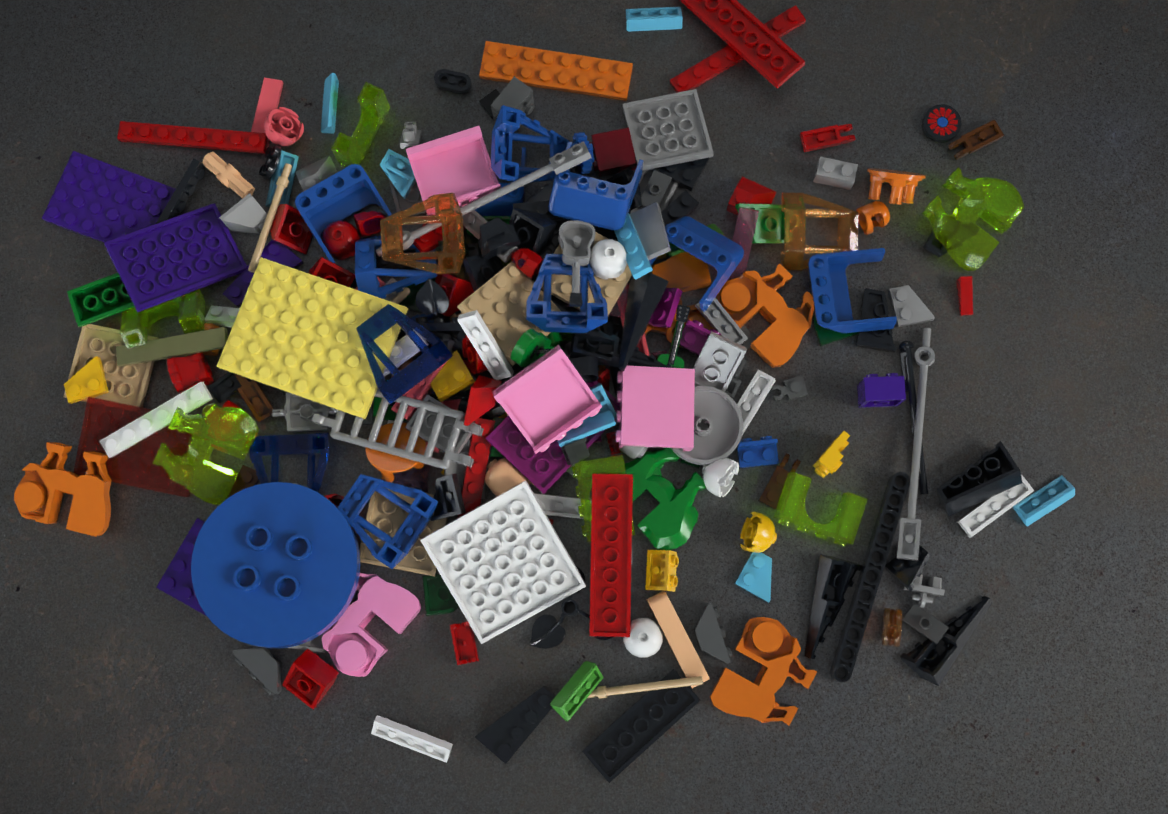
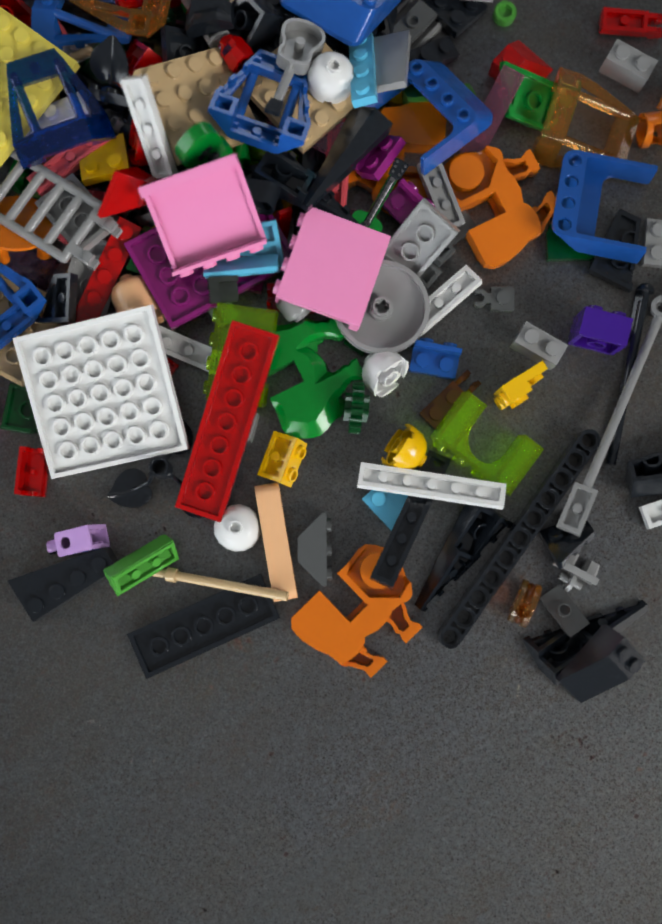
camera: 10 degrees right, 5 degrees up
none -> lavender torso [46,524,110,557]
none -> dark green gear [343,381,370,434]
none -> white plate [357,462,506,510]
none -> black plate [370,450,451,589]
none -> bright green tile [493,1,517,27]
none -> light grey brick [510,321,568,370]
none -> black slope [556,623,645,703]

